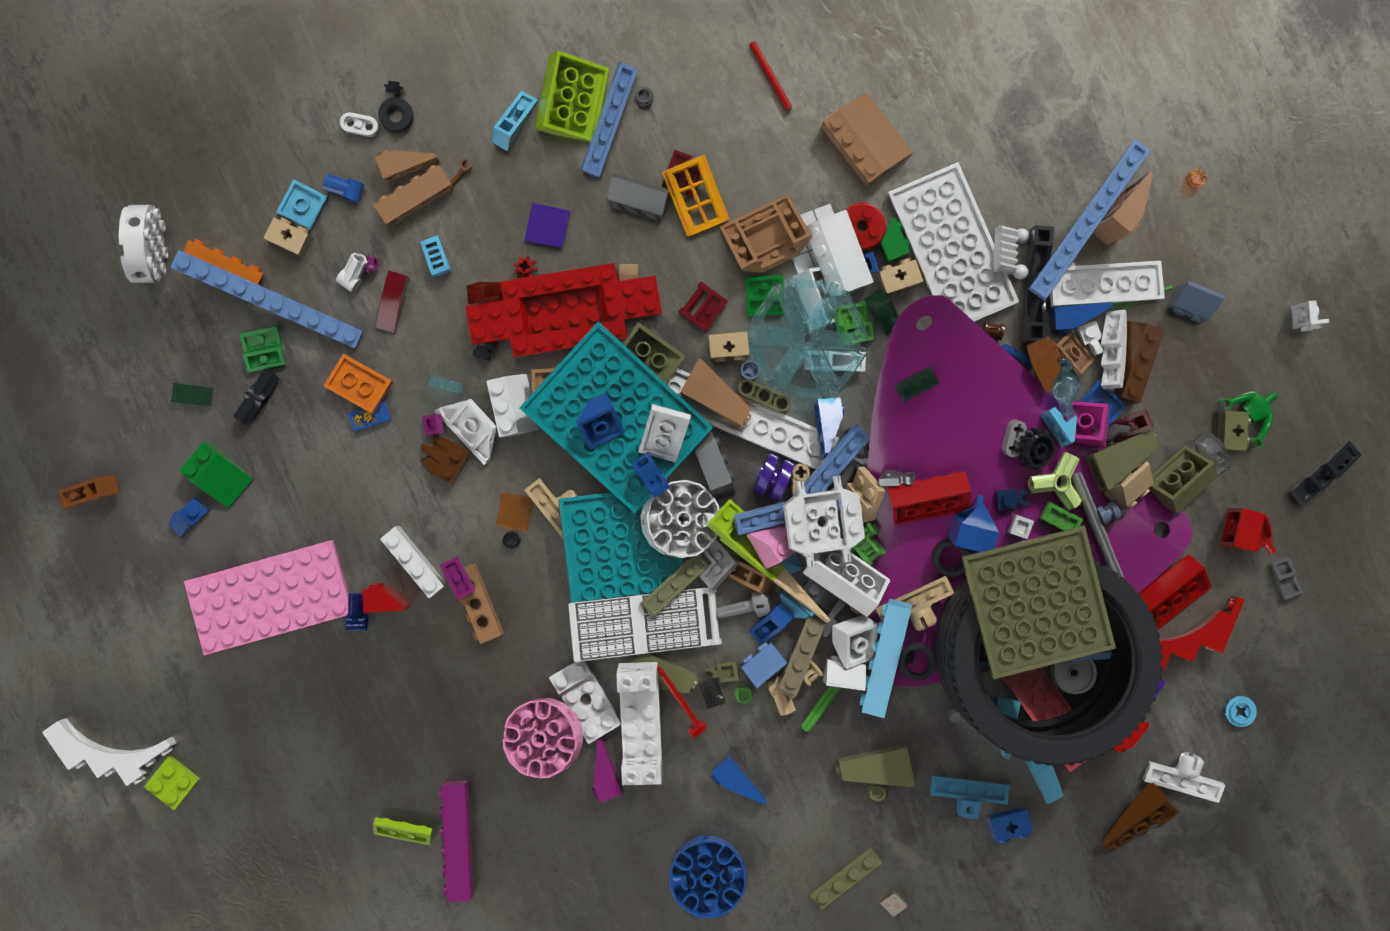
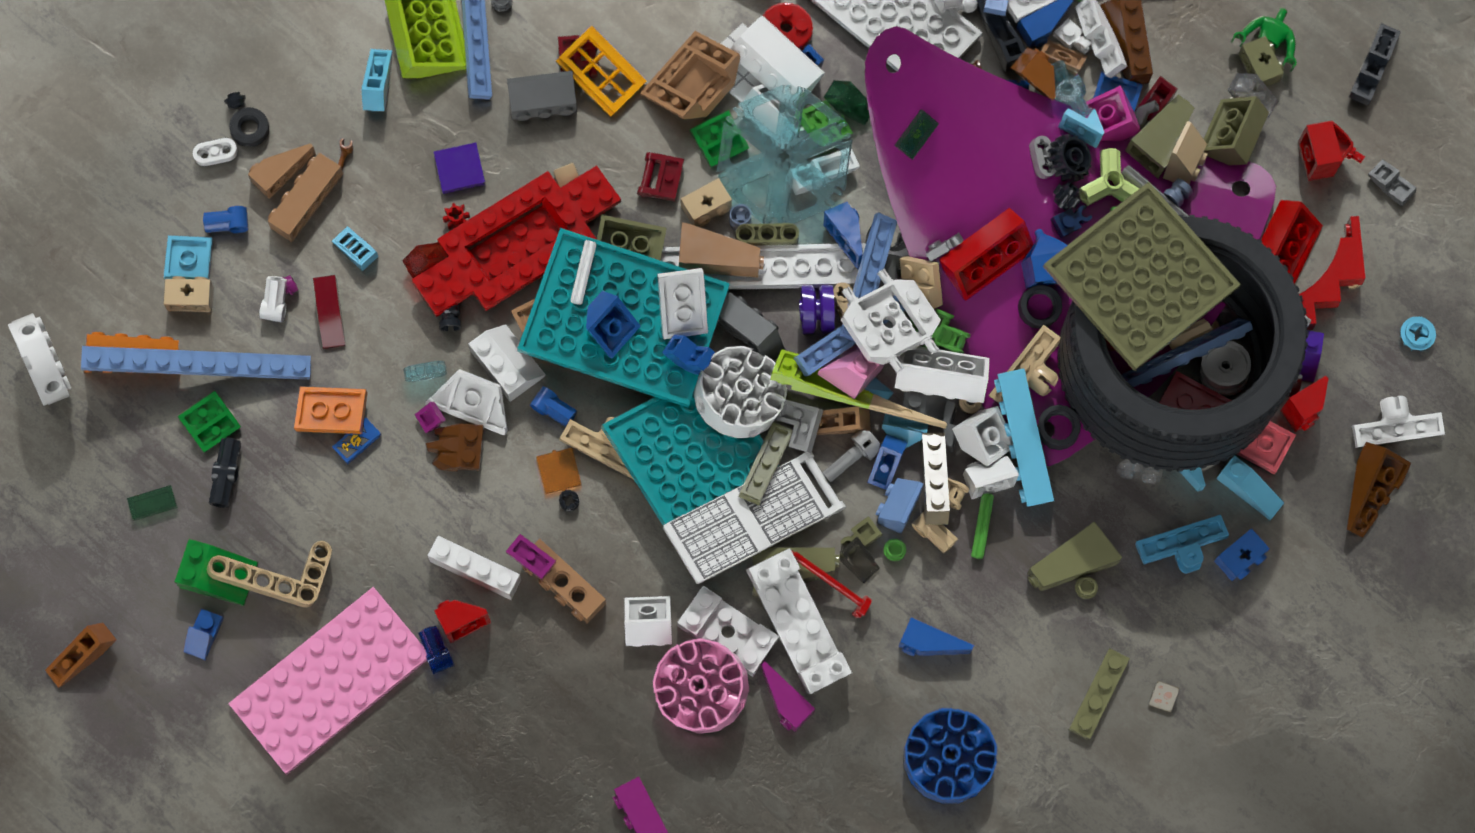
camera: 30 degrees left, 15 degrees down
tan brick [877,258,923,296] -> none
green slope [879,217,911,264] -> none
none -> tan beam [207,541,332,607]
none -> blue piece [530,386,577,427]
none -> white axle [571,240,596,305]
none -> white slope [625,596,672,647]
none -> black gear [1053,182,1081,210]

